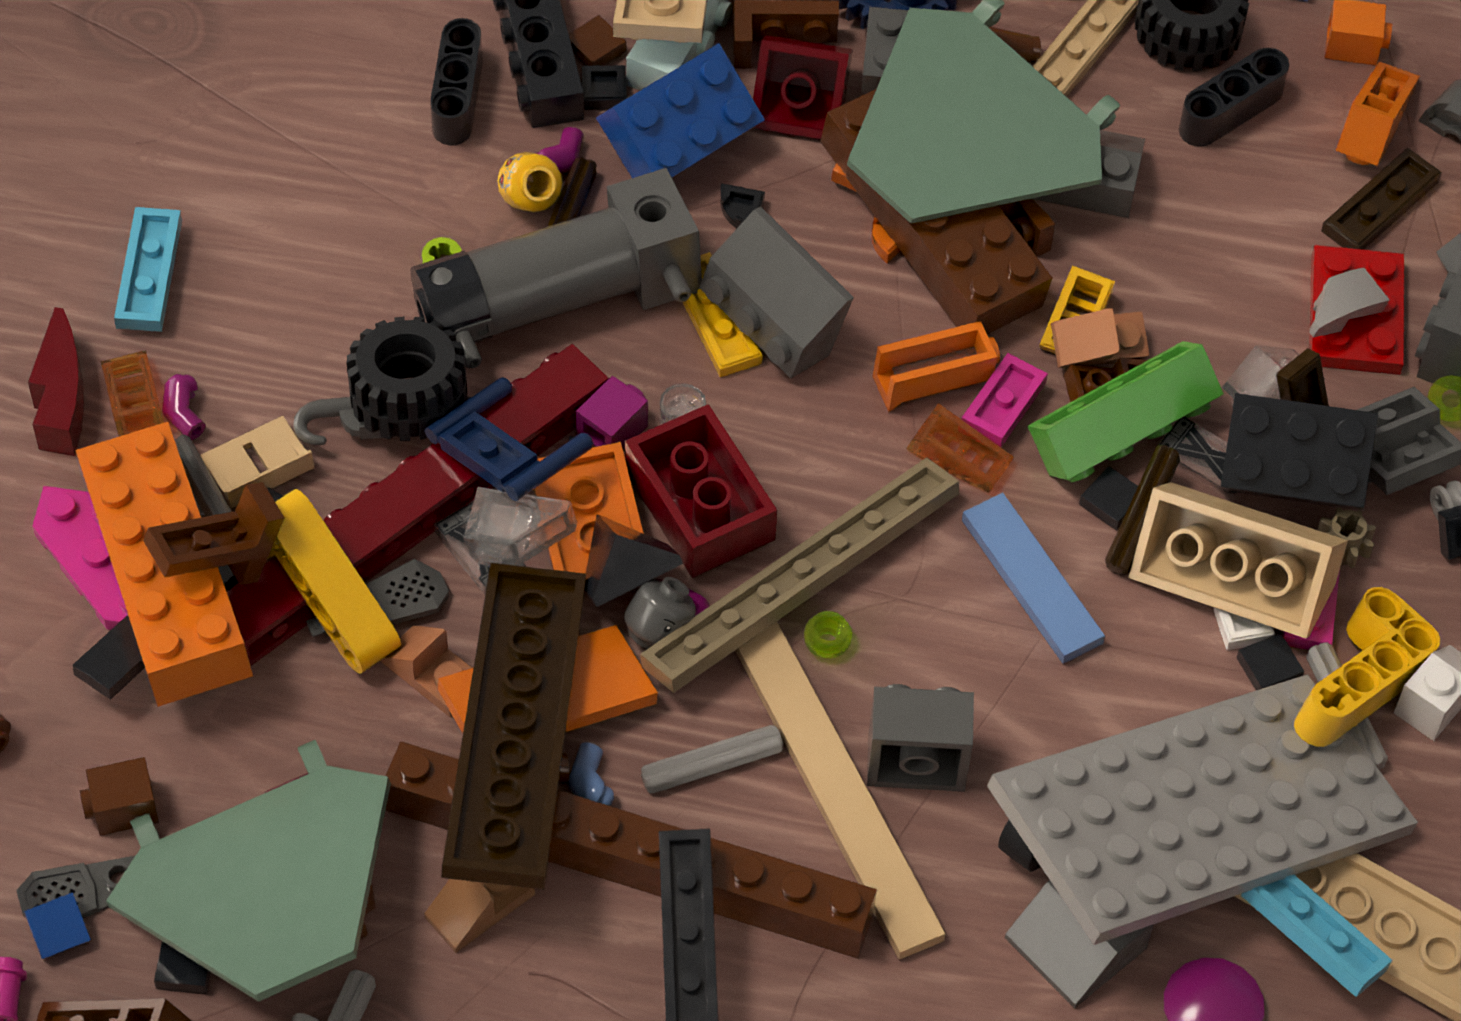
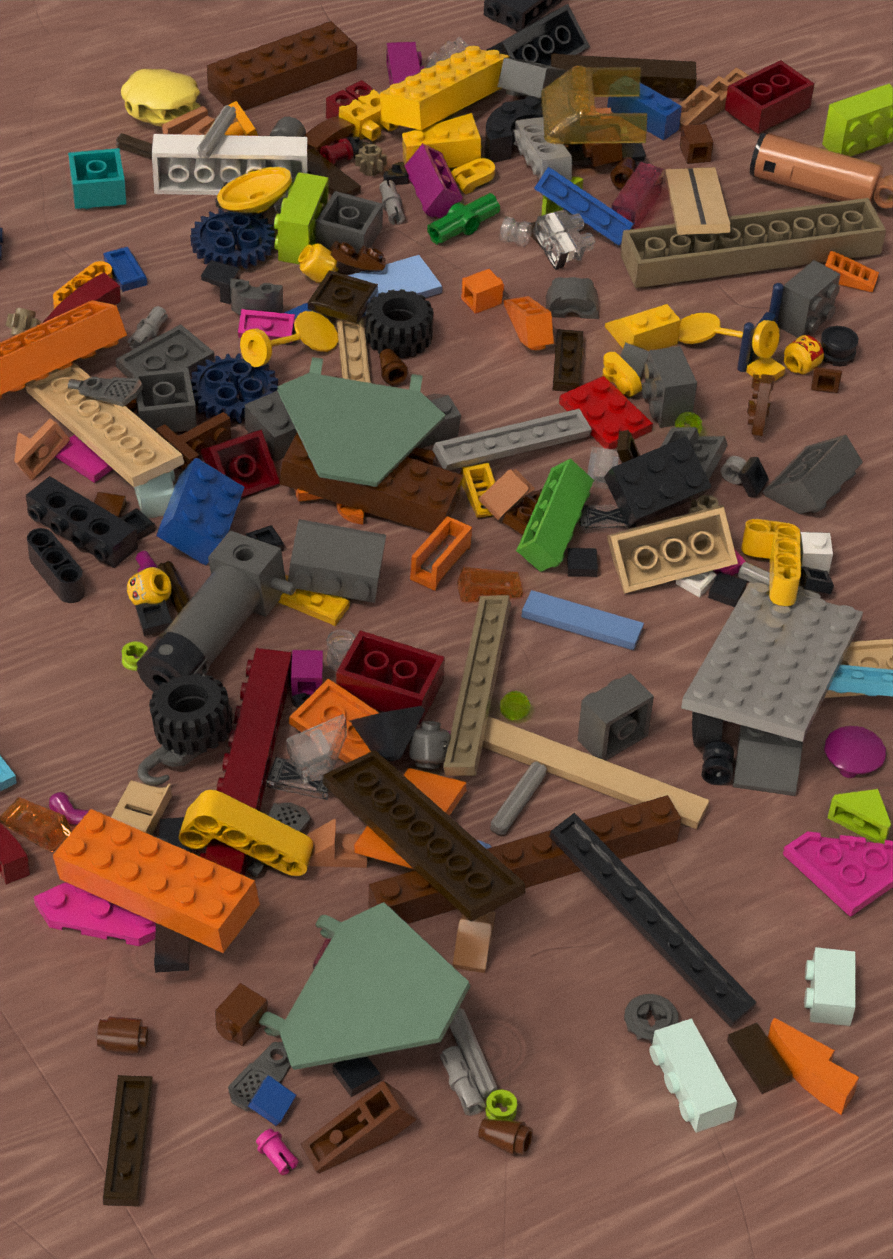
camera: 40 degrees left, 10 degrees down
reddish brown bracket [143,482,285,586] -> none
dark blue plate [425,377,593,501] -> none
dark pink plate [960,353,1048,449] -> none
dark brown axle [1105,445,1180,575] -> none
black beam [1179,48,1290,147] -> none
light grey slope [1309,267,1390,337] -> none
none -> black plate [135,599,172,636]
none -> reddish brown cone [379,349,408,385]
none -> light grey plate [432,409,592,470]
none -> yellow plate [602,352,642,397]
none -> black wheel [701,741,734,785]
none -> black tile [800,566,834,594]

